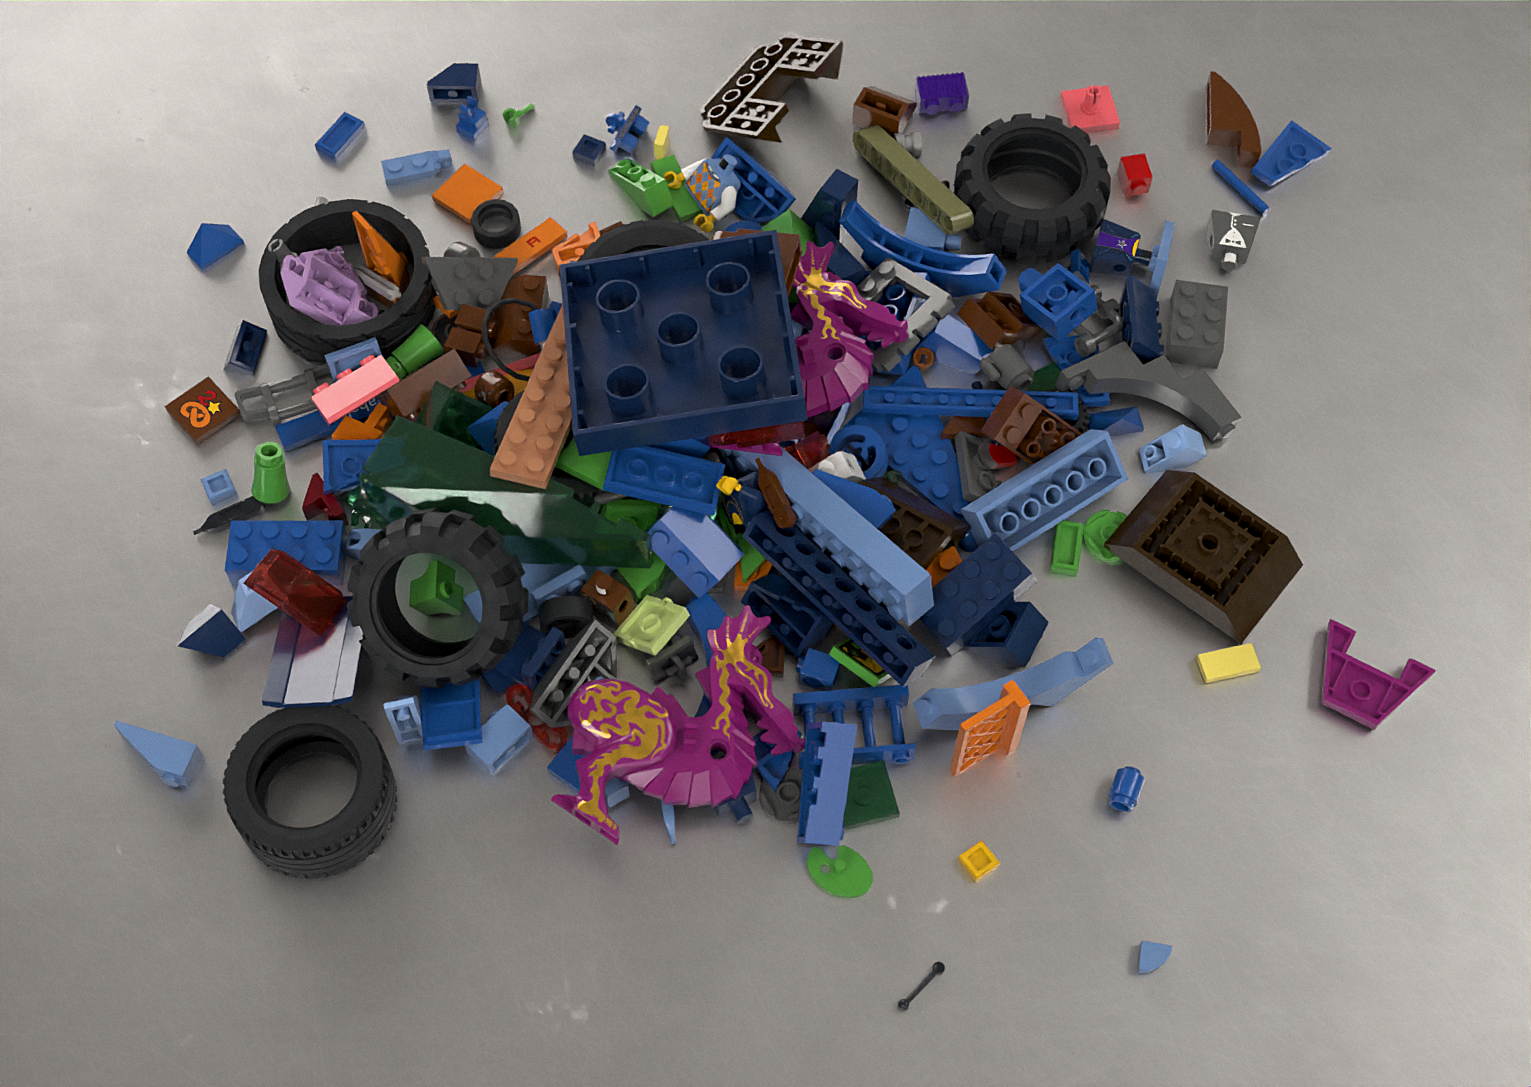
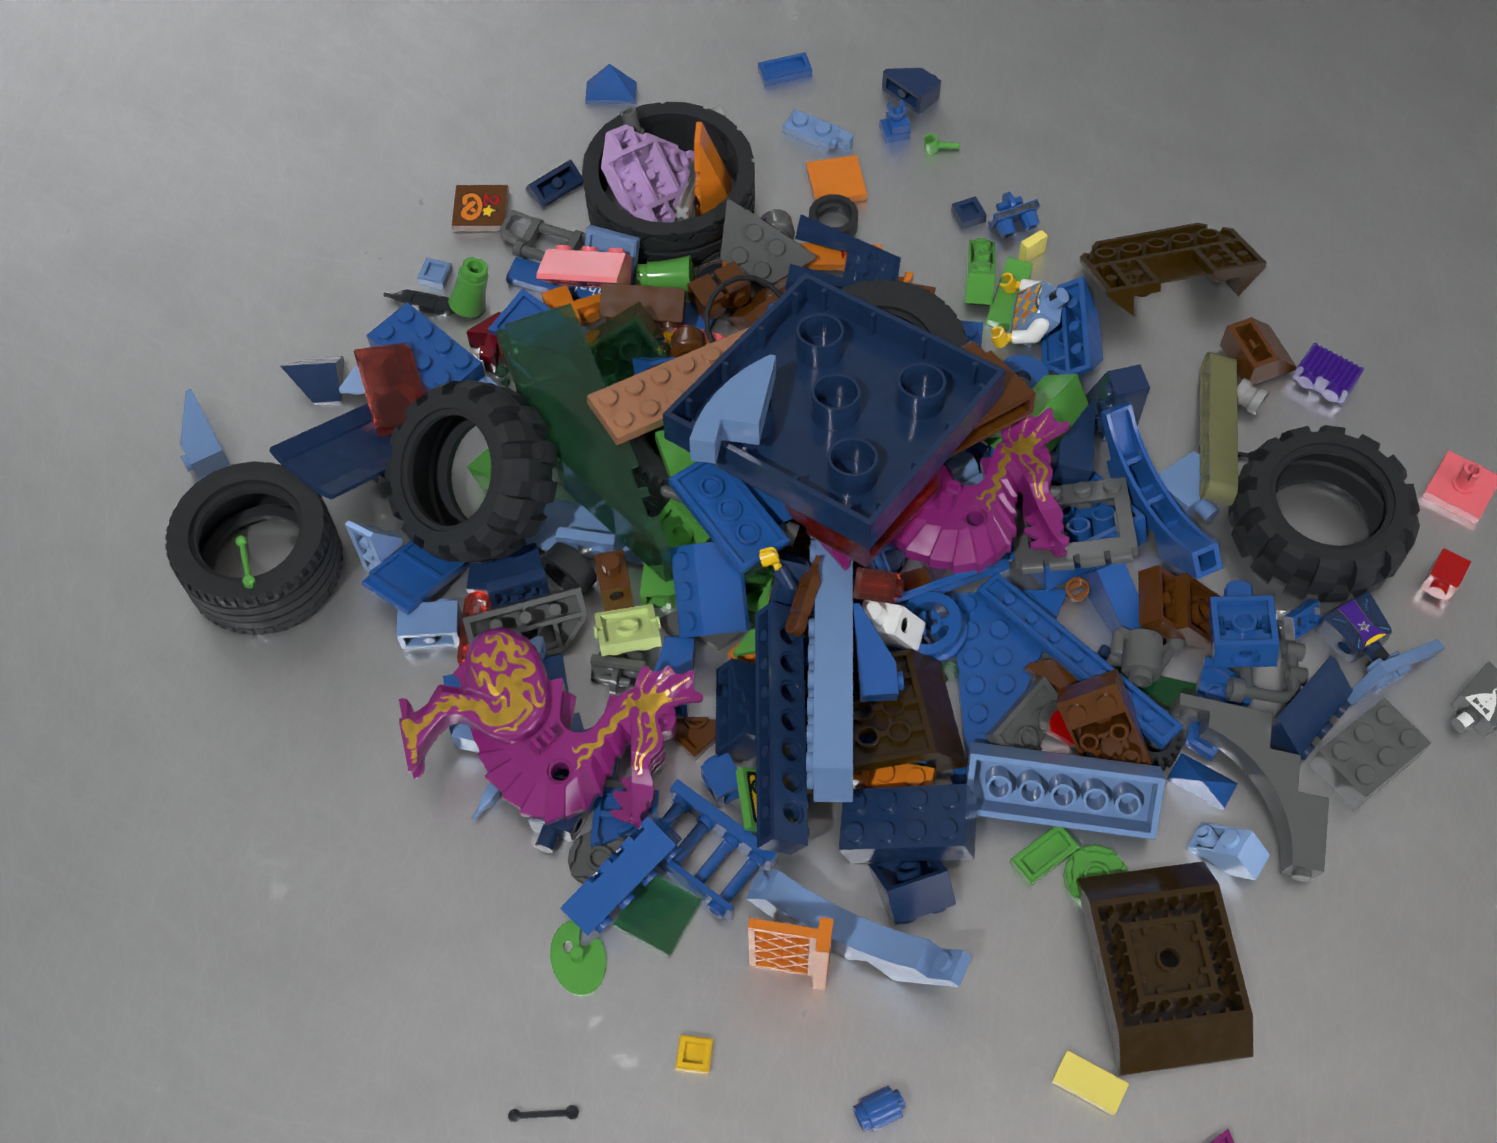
camera: 45 degrees right, 0 degrees up
none -> bright green hinge [235,535,256,589]
none -> medium blue slope [689,355,776,464]
none -> dark blue wing [785,215,901,290]

